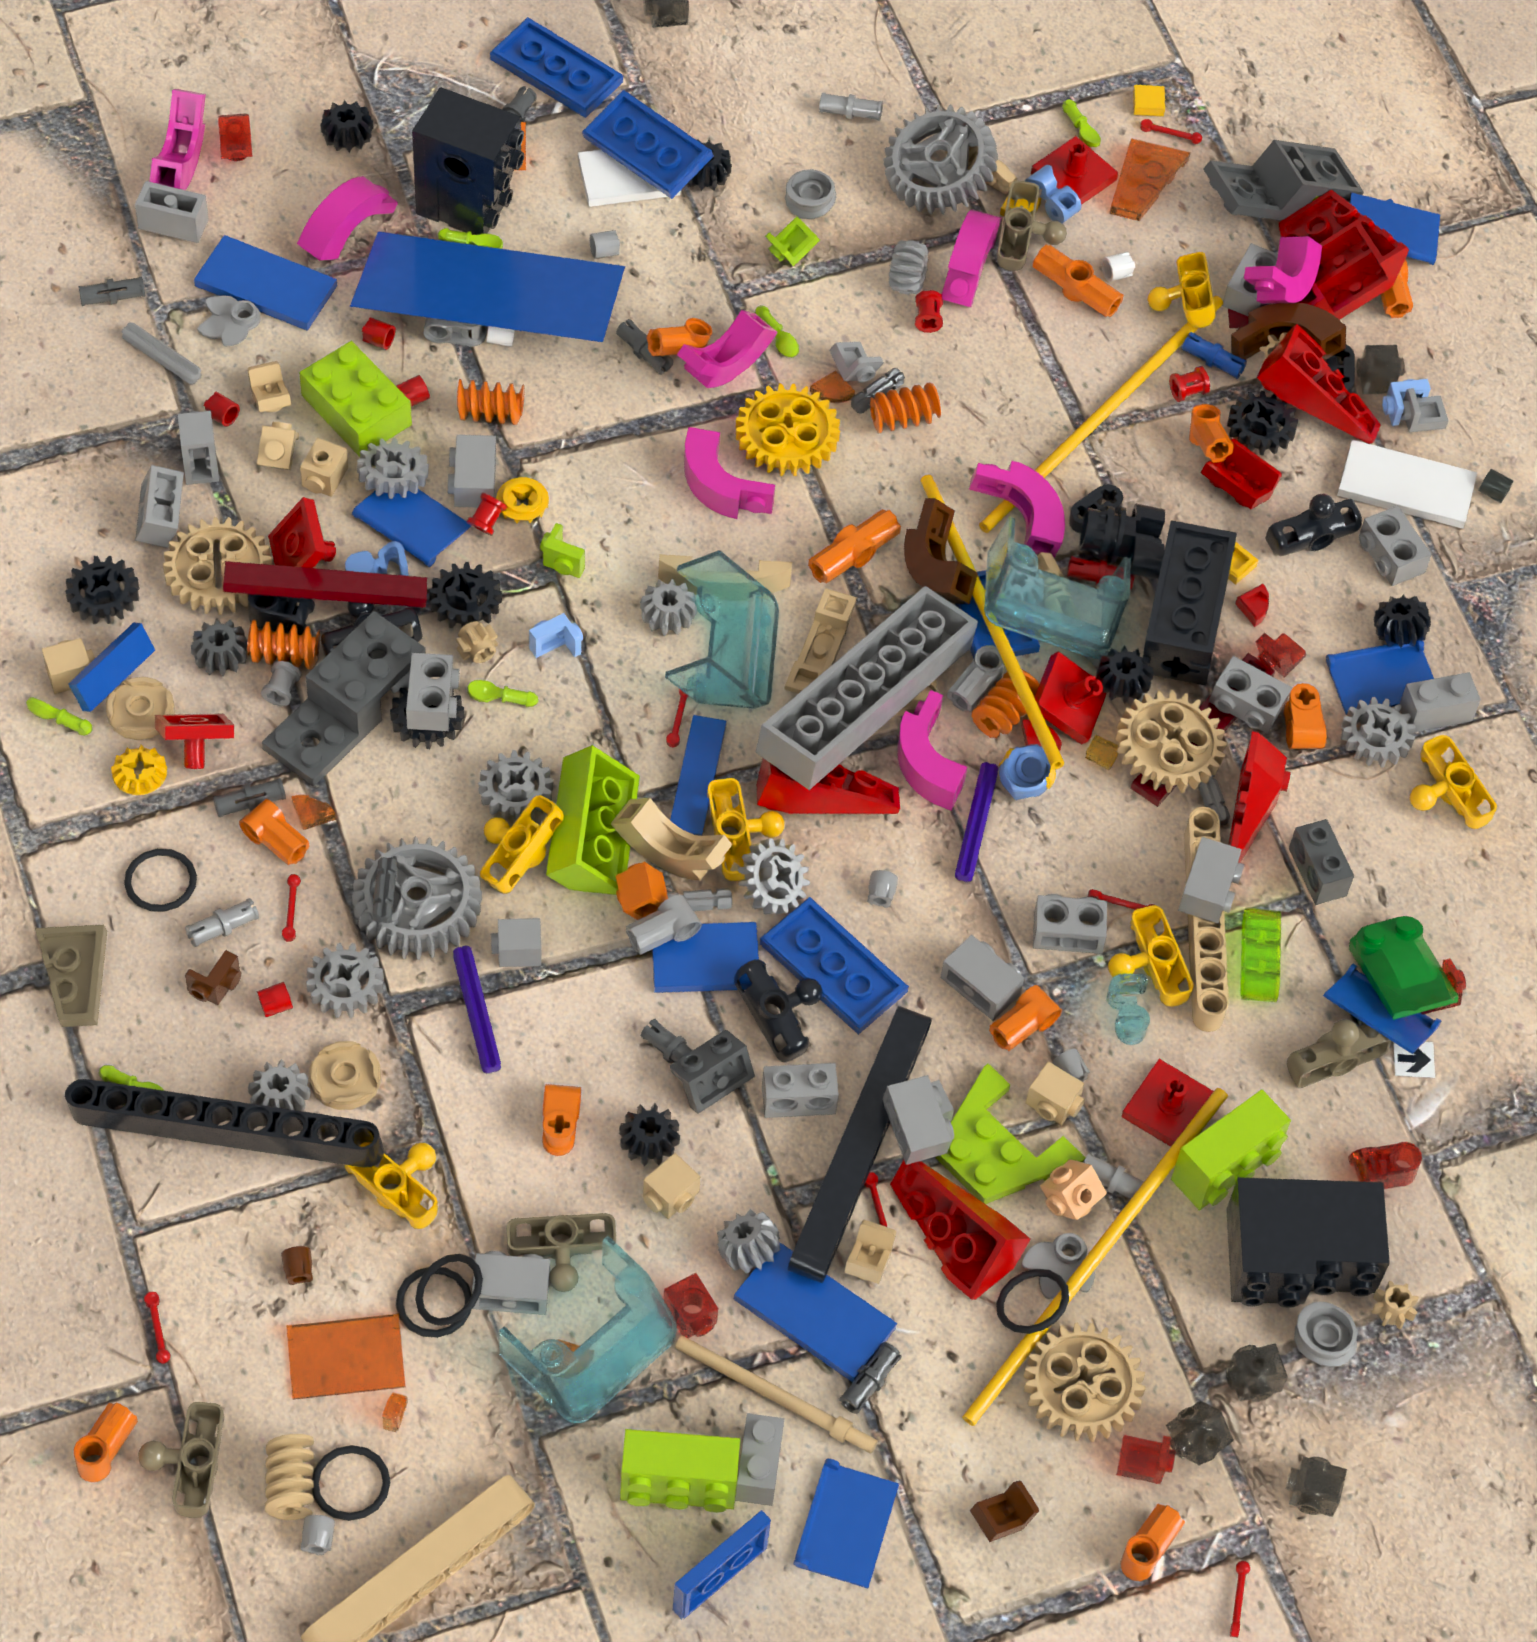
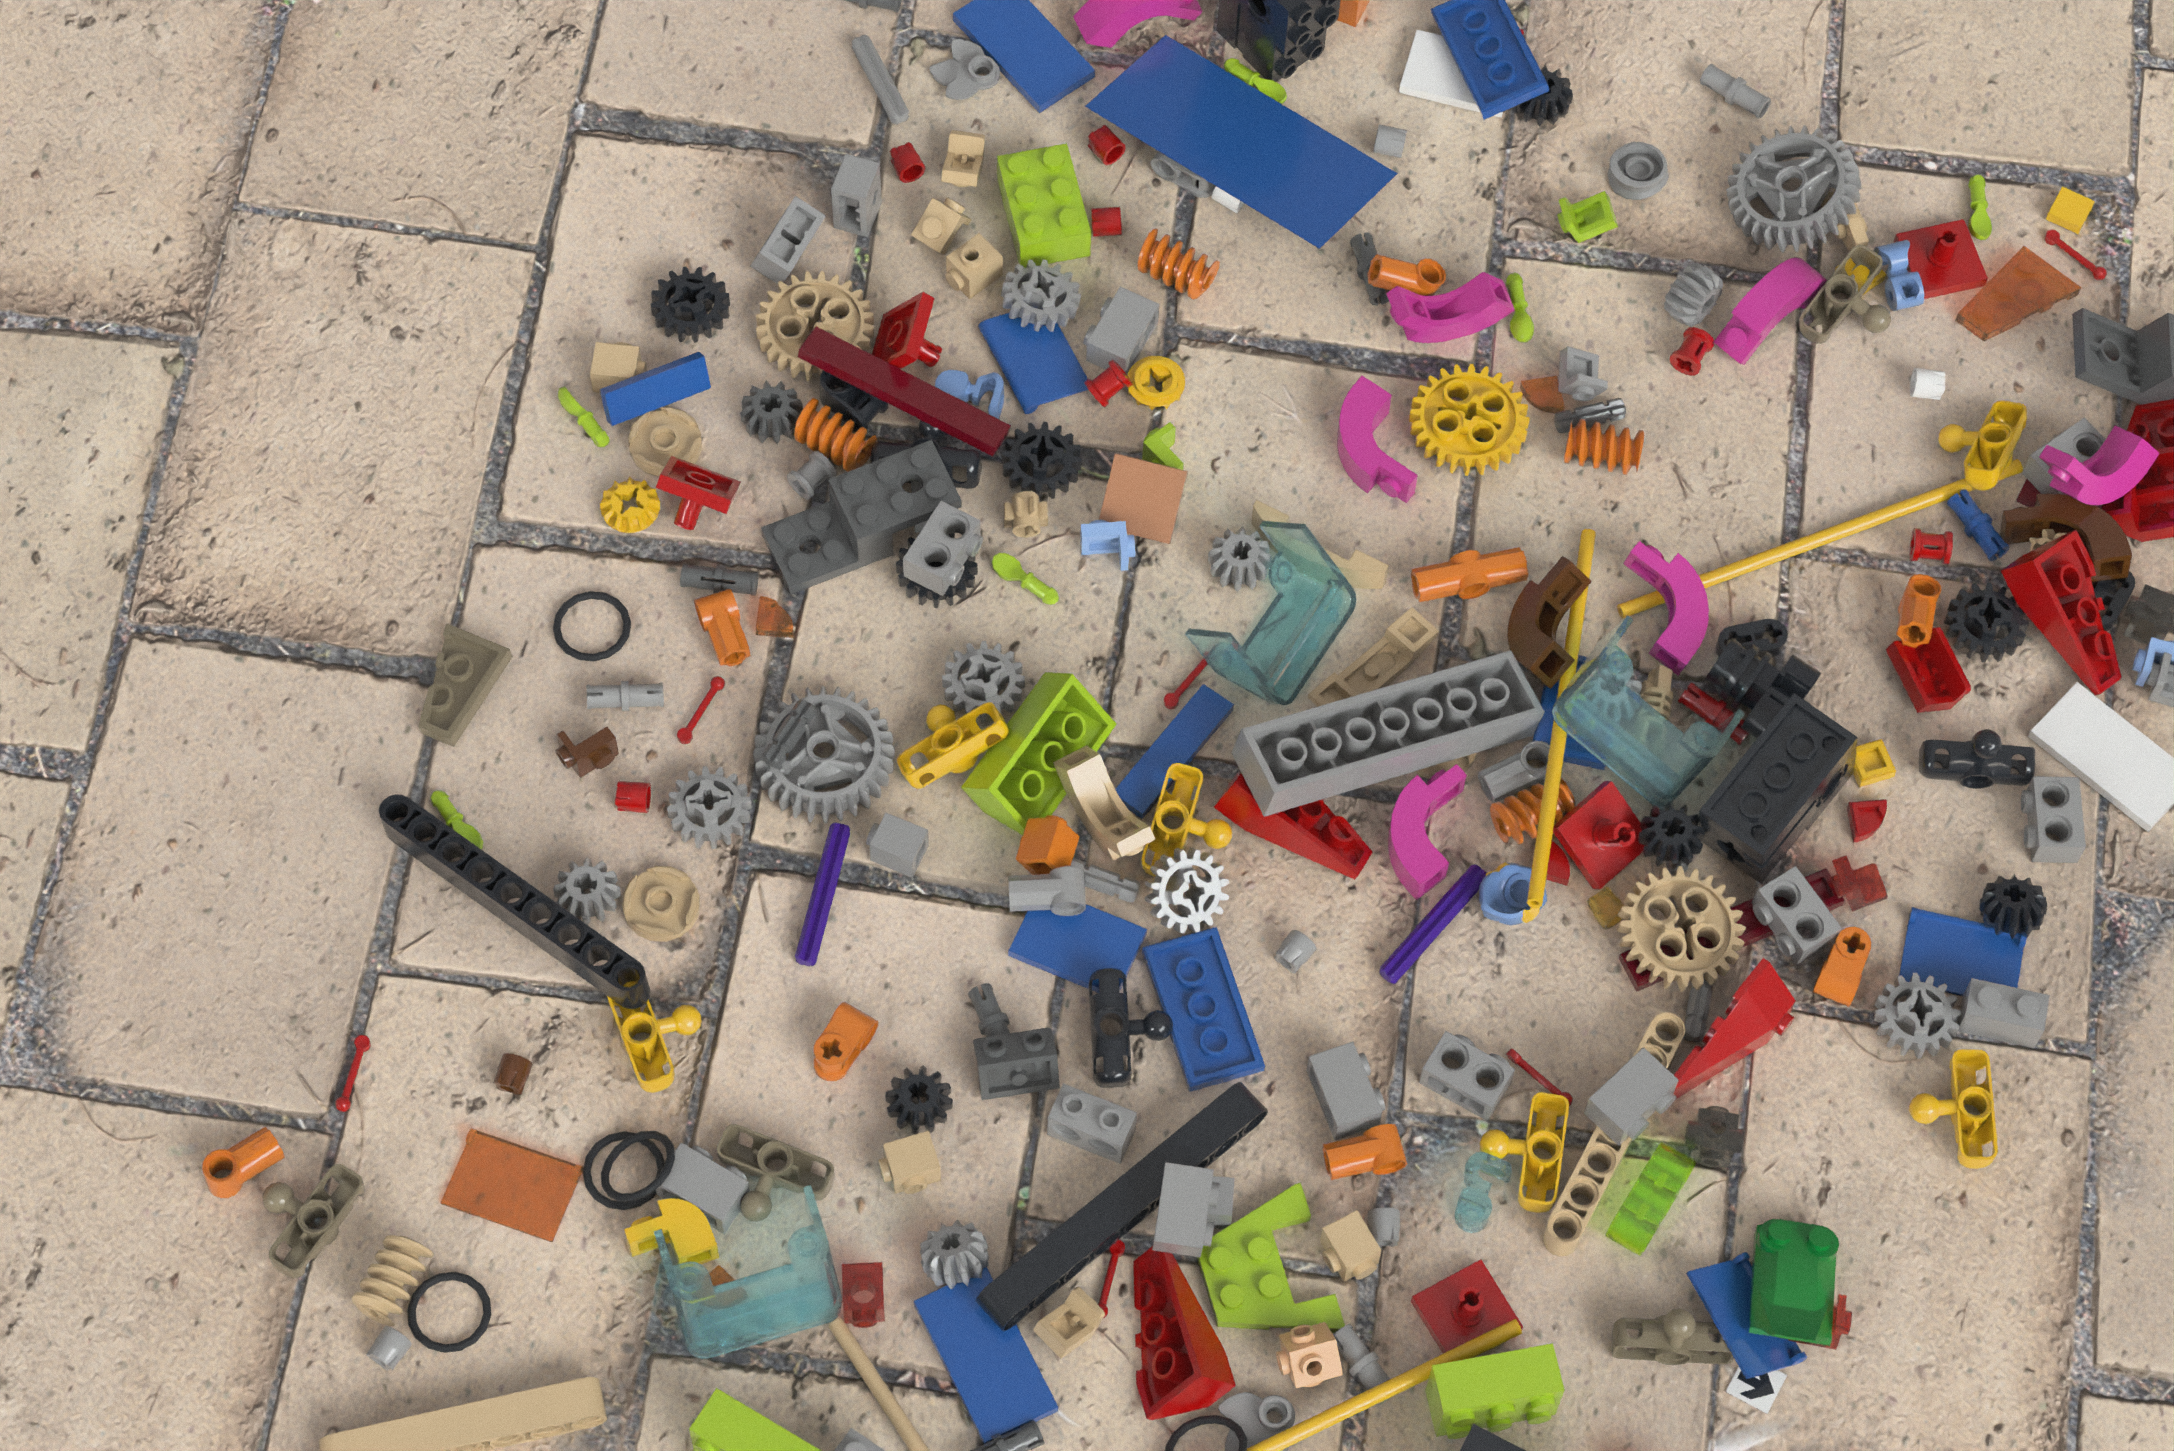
camera: 30 degrees right, 5 degrees up
clear orange tile [382,1392,409,1432] -> none
orange piece [1032,244,1124,317] -> none
dark grey brick [1289,819,1354,905] -> none
none -> yellow brick [624,1198,719,1272]
none -> nougat tile [1099,453,1188,544]
none -> clear smoke brick [1684,1106,1744,1168]

